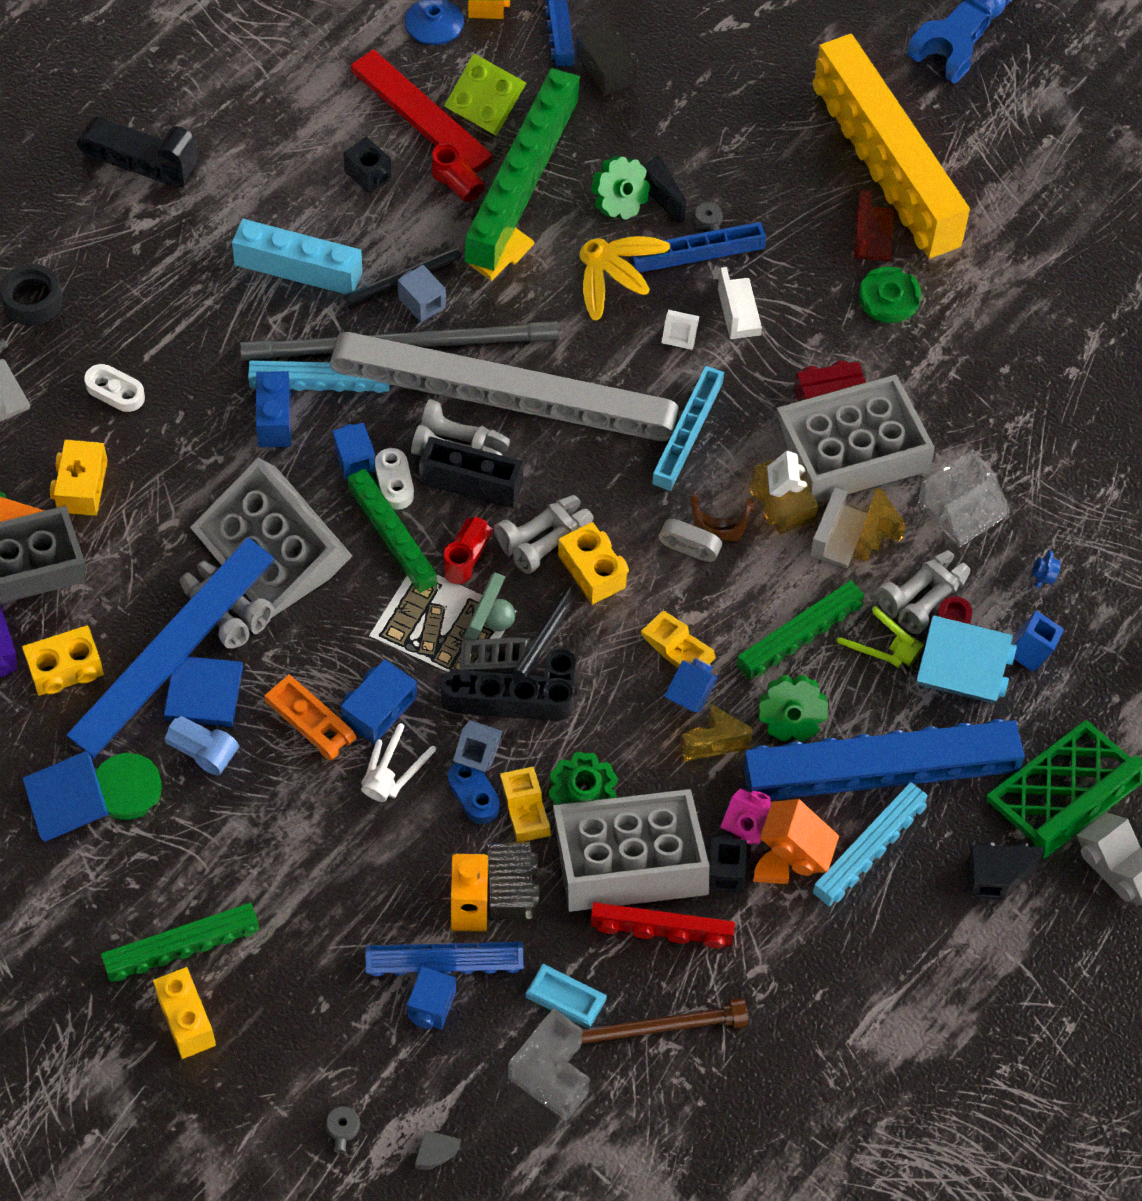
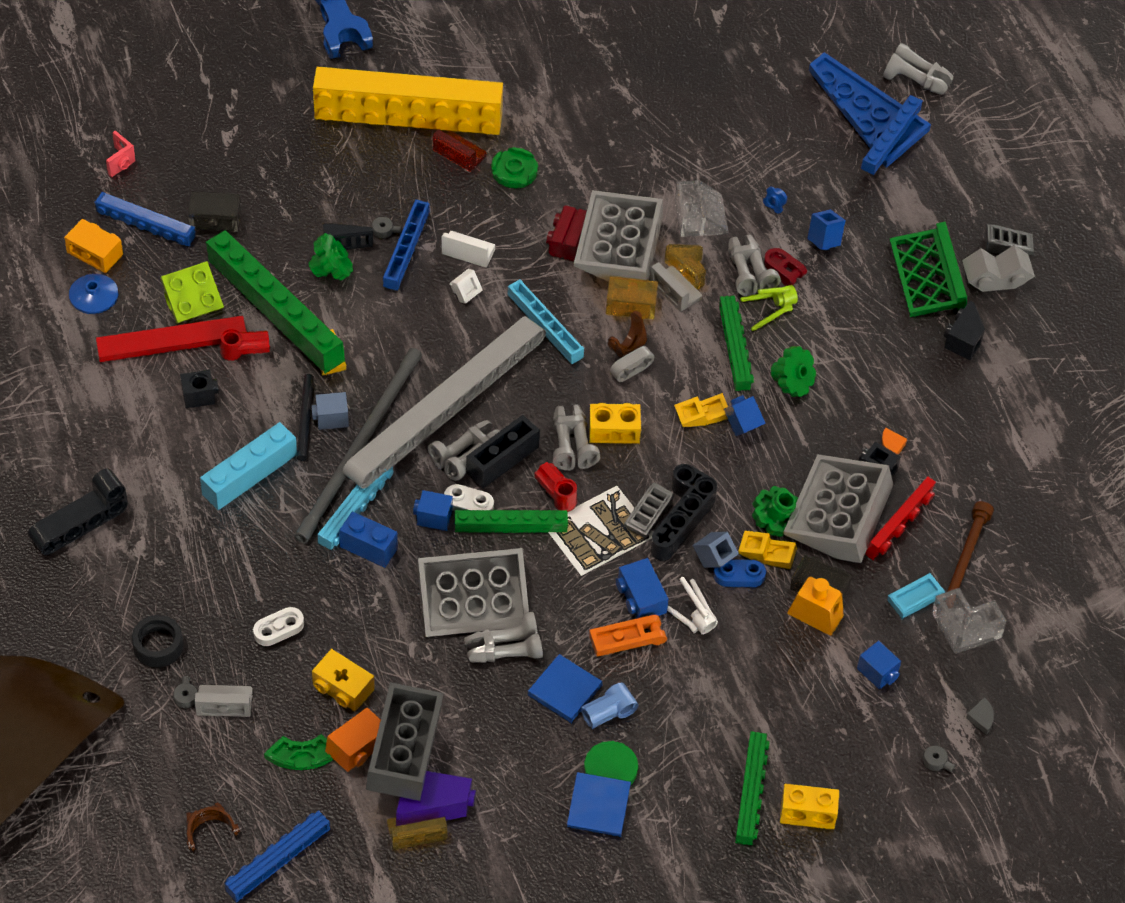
camera: 60 degrees left, 5 degrees down
yellow brick [22,625,104,696] -> none
blue tile [67,537,274,760] -> none
blue piece [365,942,524,976] -> none
sand green tile [463,572,515,640] -> none
black bar [513,585,579,681] -> none
yellow plant [580,236,670,320] -> none
clear yellow slope [680,705,753,761] -> none
dark pink brick [720,788,772,845] -> none
blue brick [743,719,1025,800] -> none
orange brick [760,799,839,876] -> none
white tile [767,451,807,498] -> none
medium azure piece [813,782,928,907] -> none
medium azure brick [916,615,1017,704] -> none

